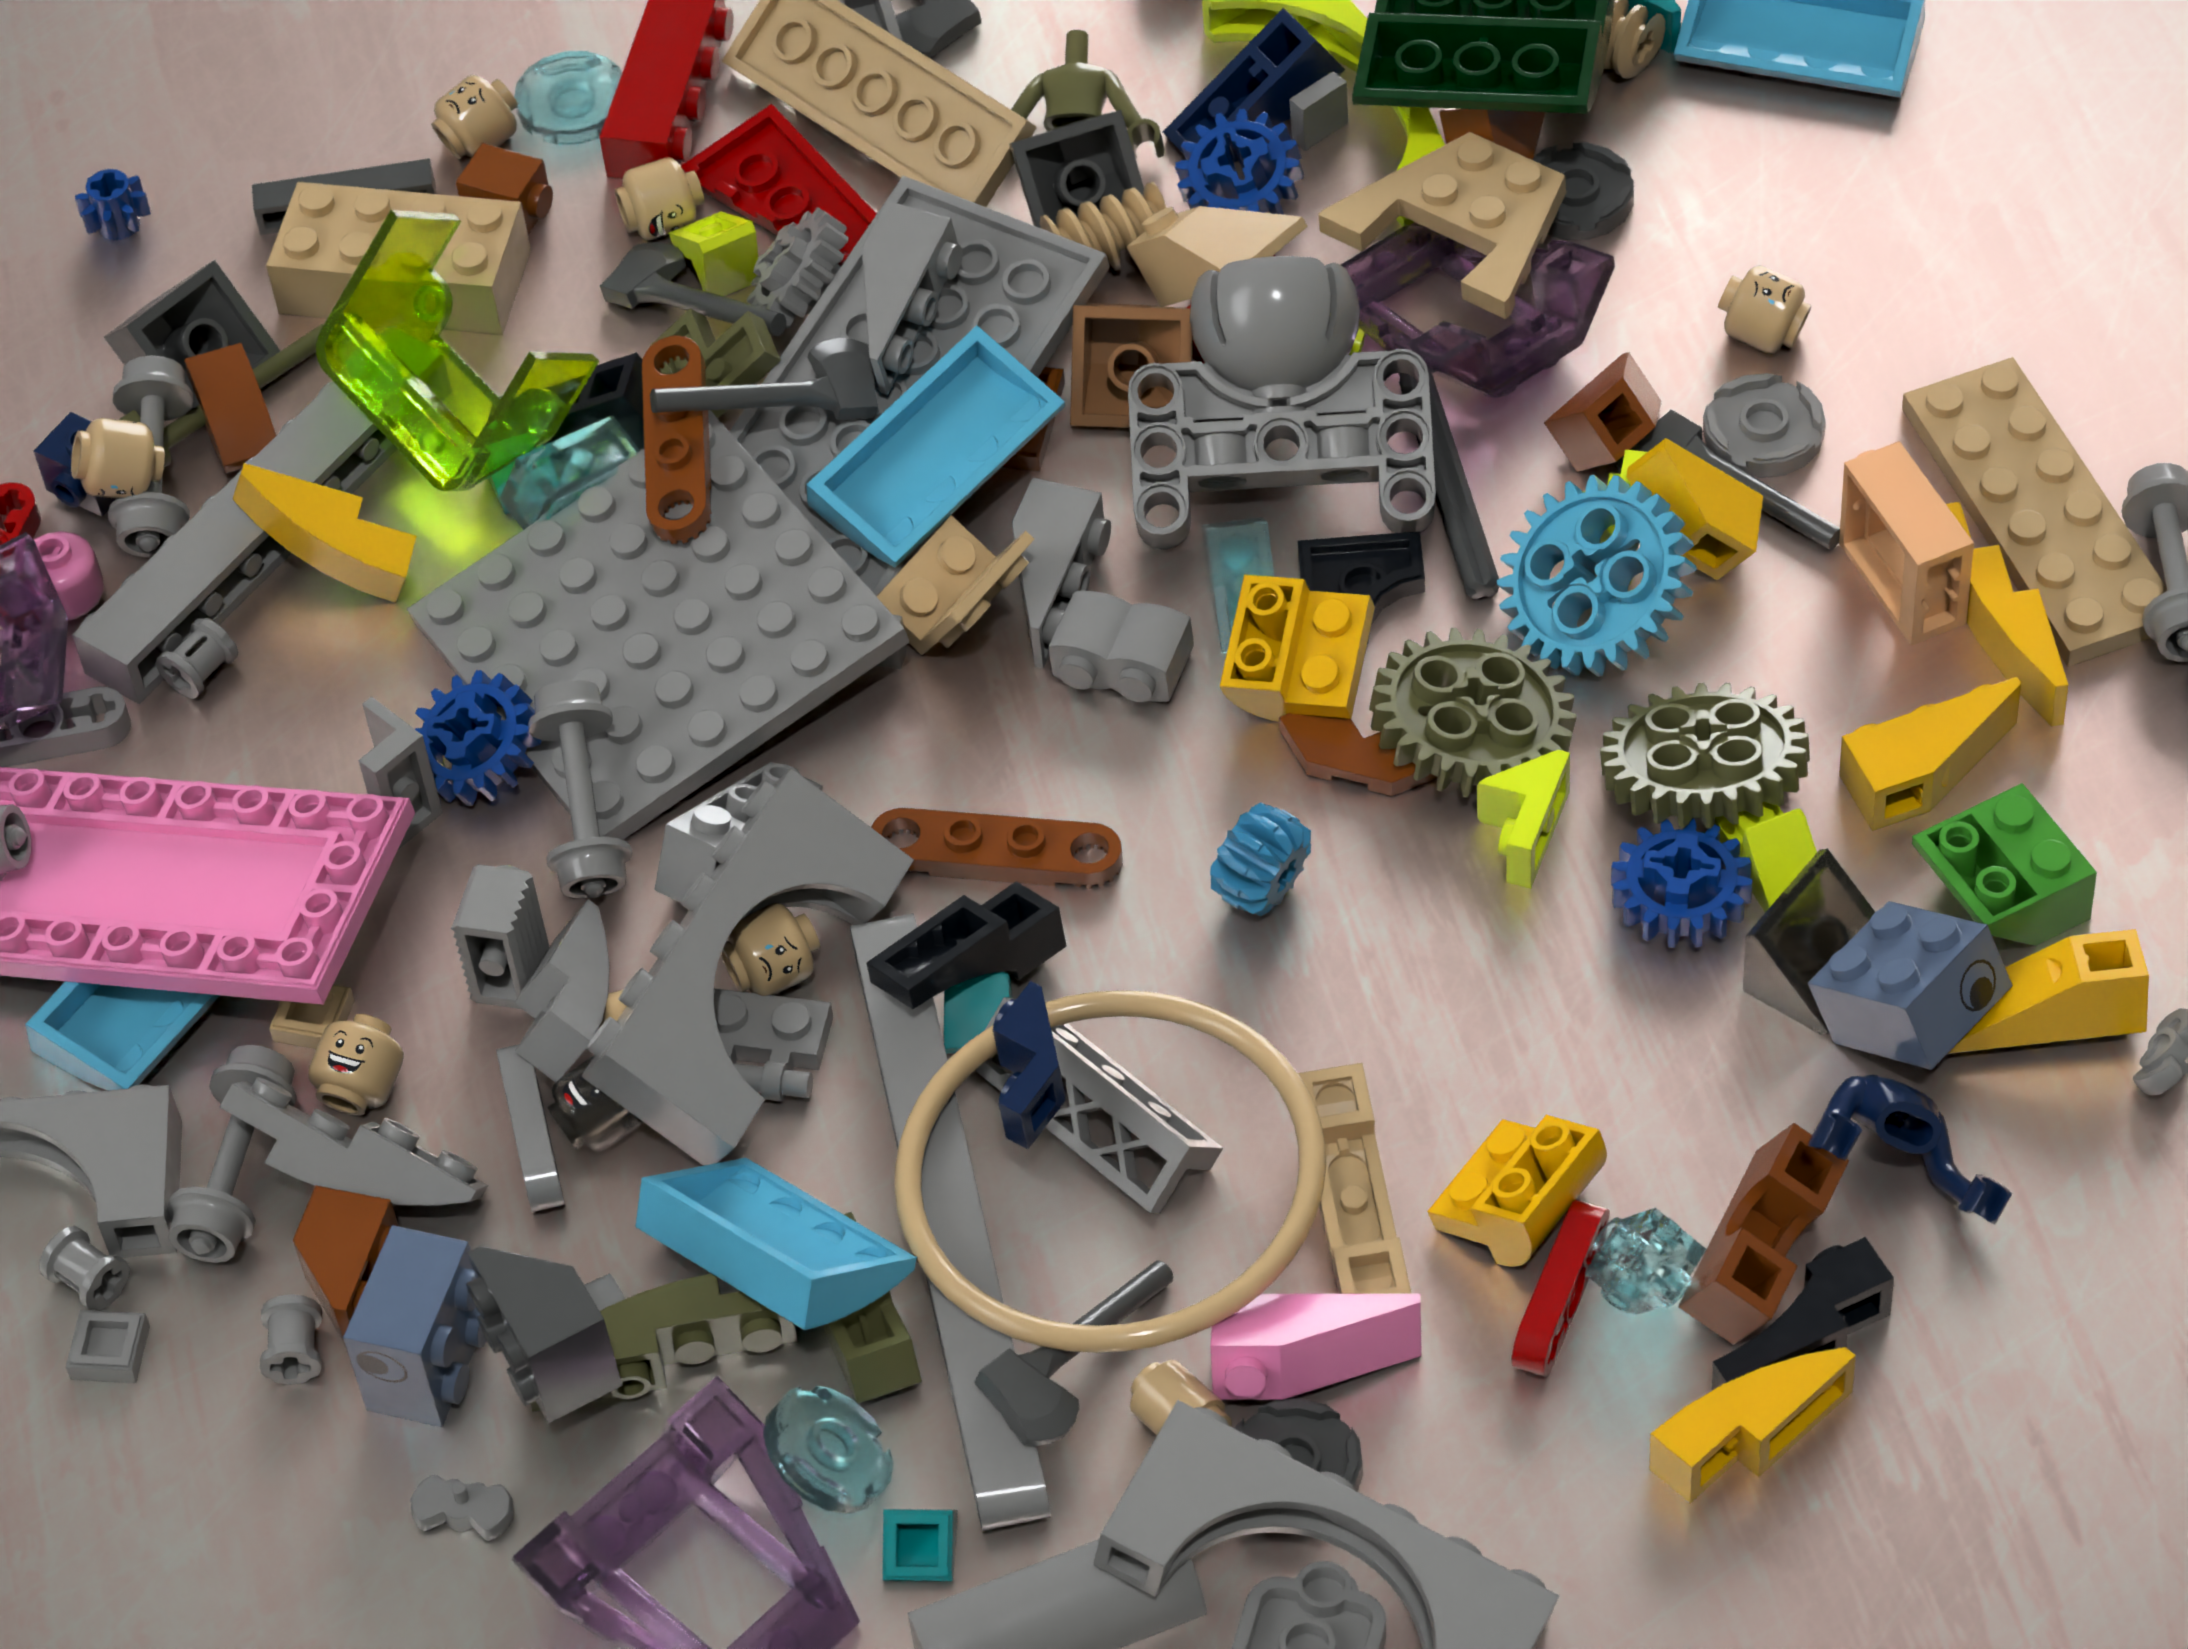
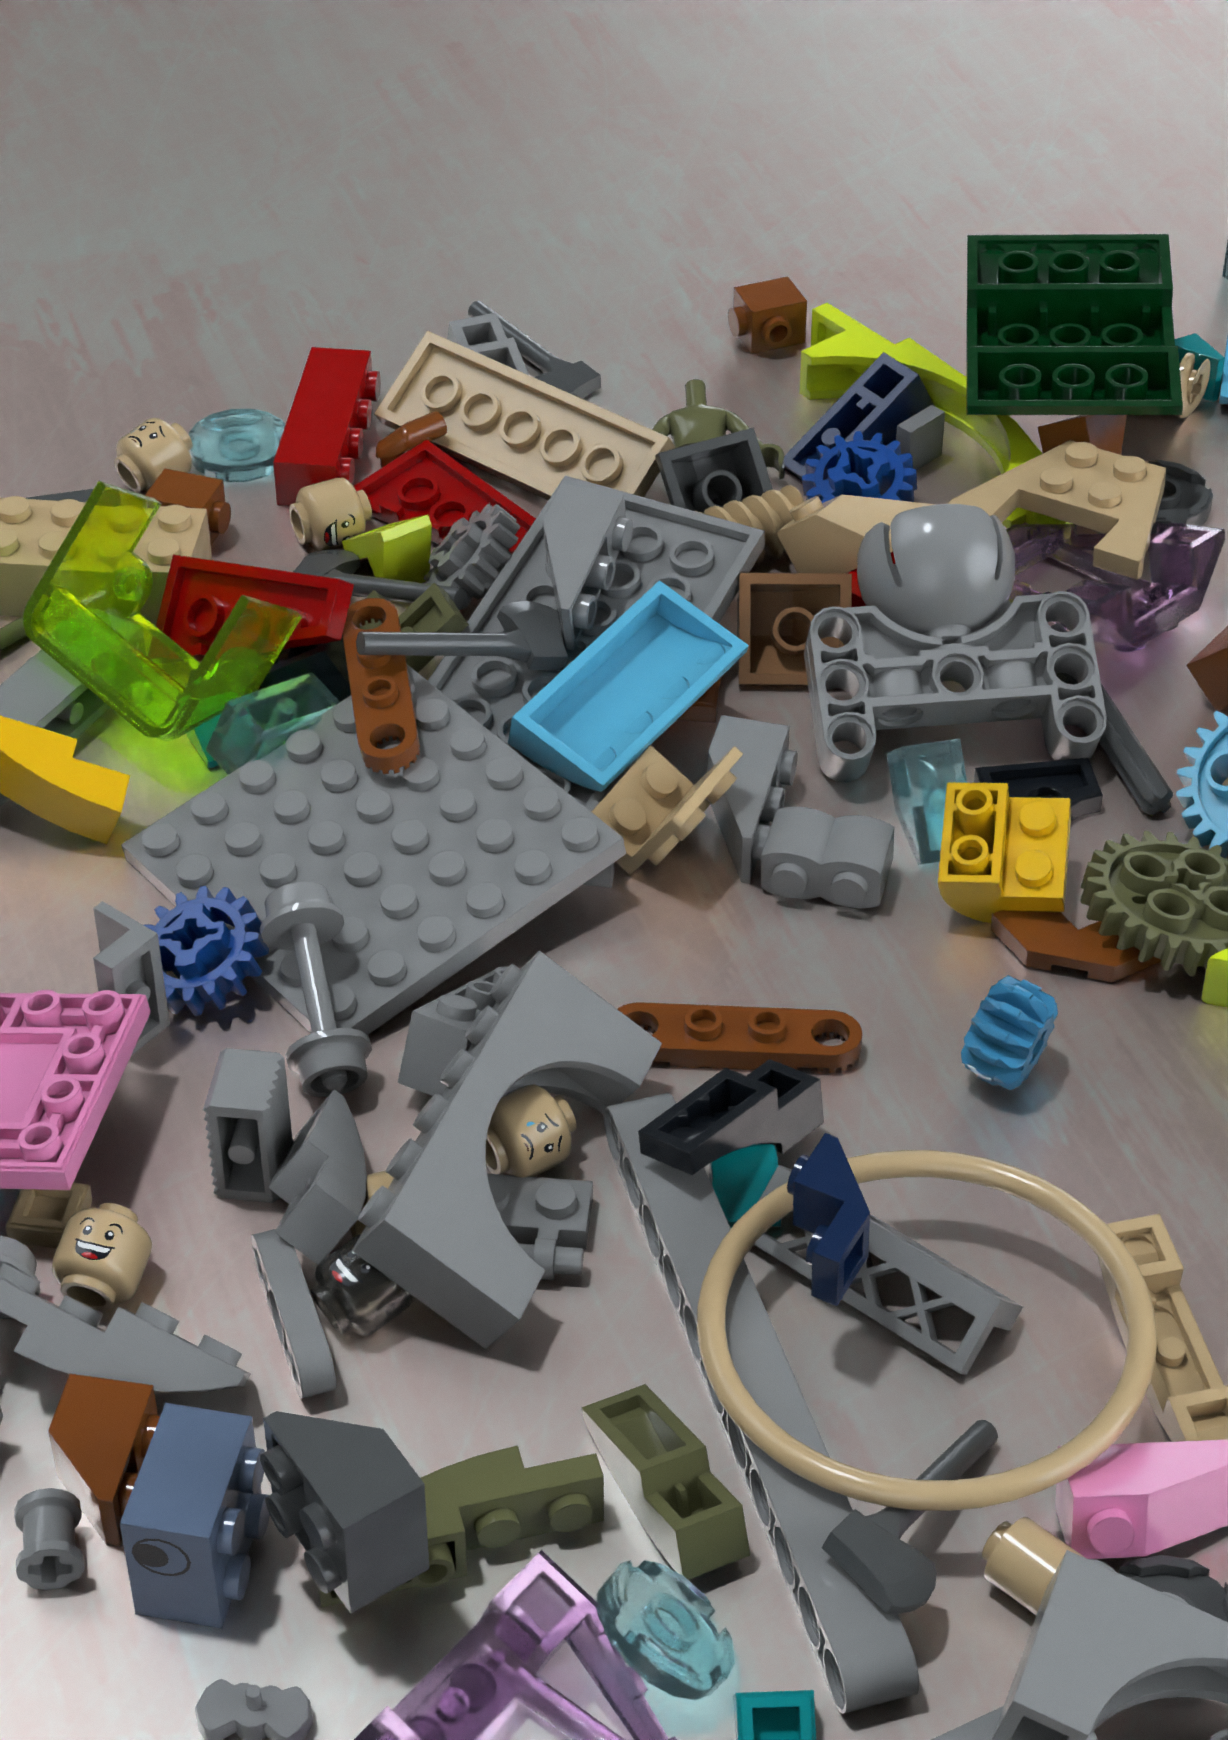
camera: 10 degrees left, 10 degrees down
medium azure slope [635,1158,917,1330] -> none
none -> red wing [147,554,354,667]
none -> dark orange arm [375,411,447,468]

